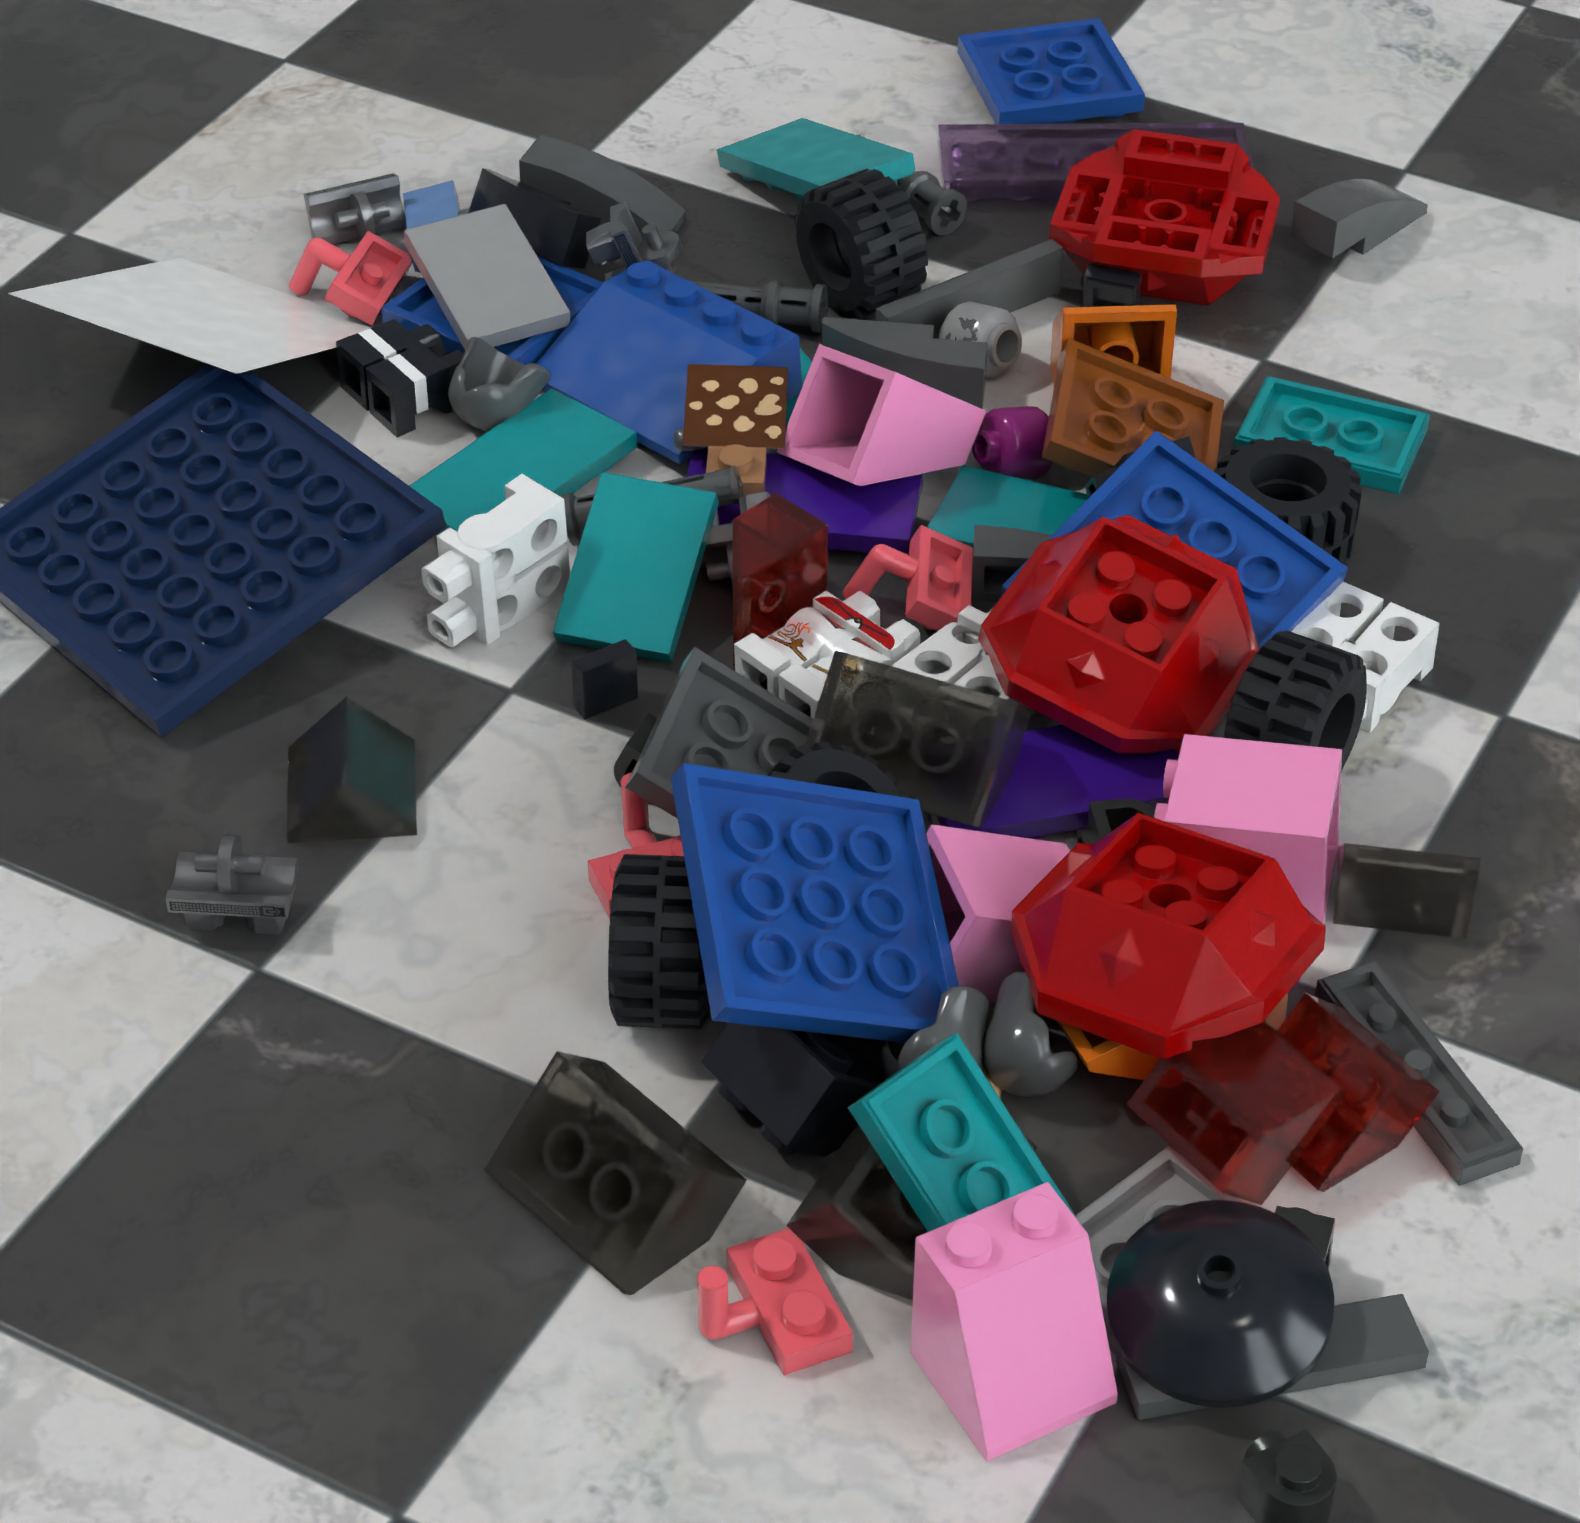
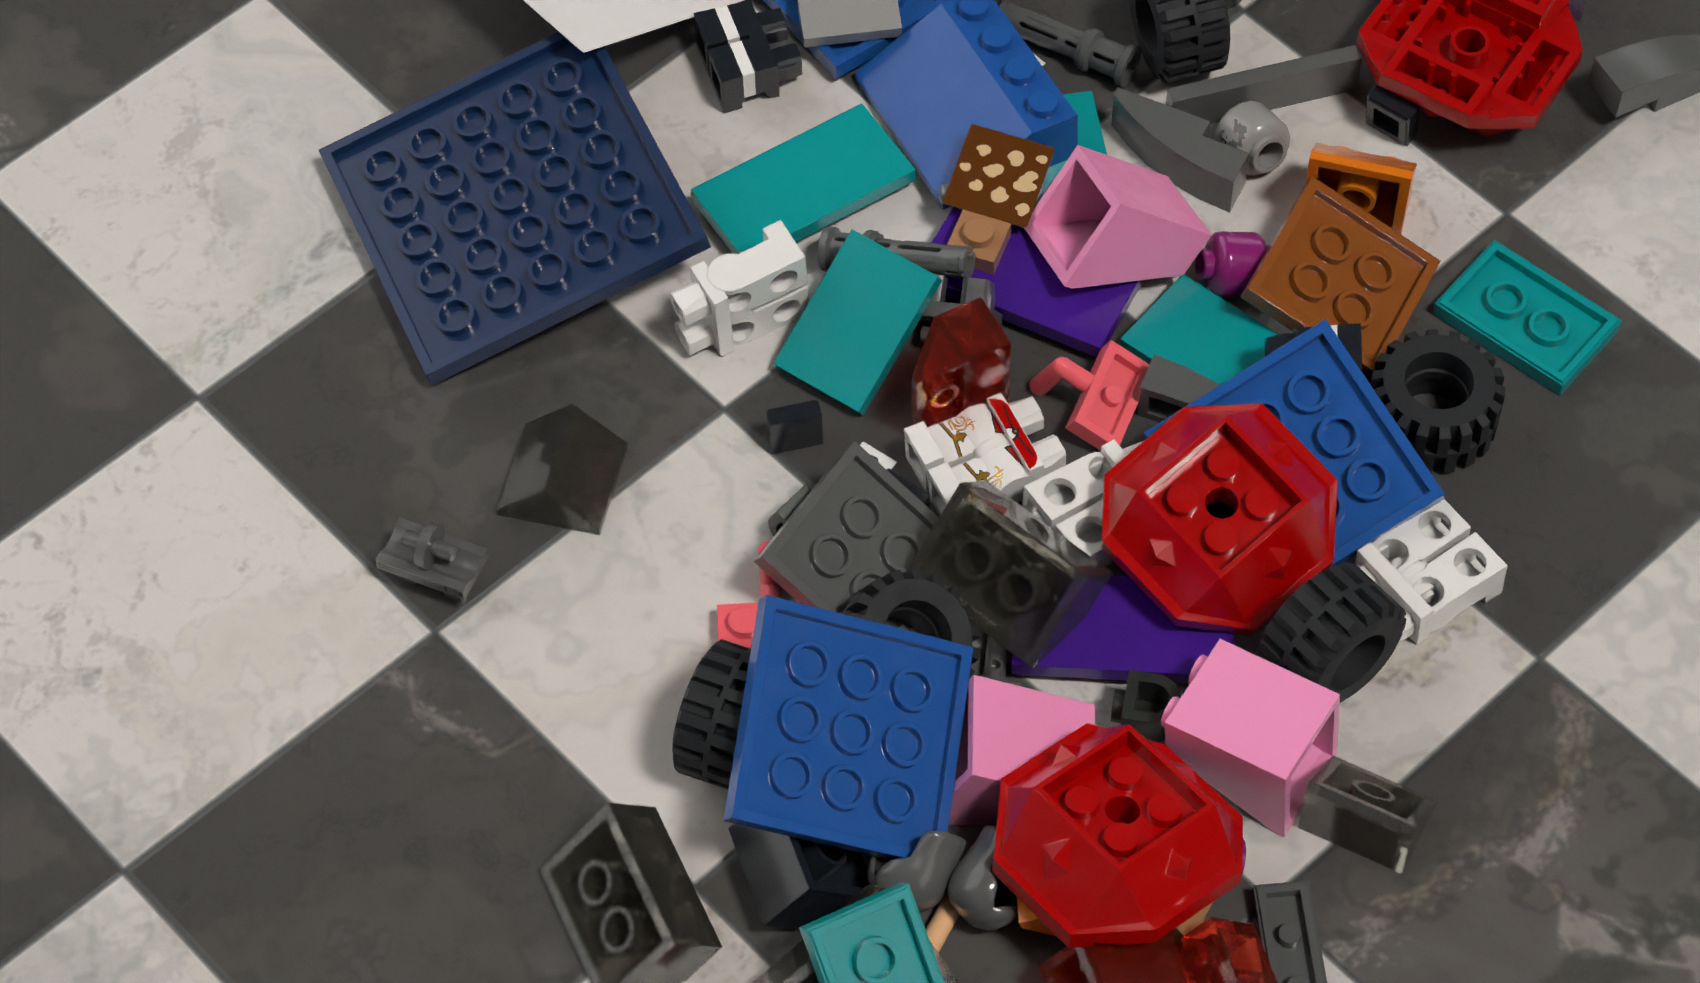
camera: 20 degrees right, 15 degrees up
dark grey hair [448,337,552,432] -> none

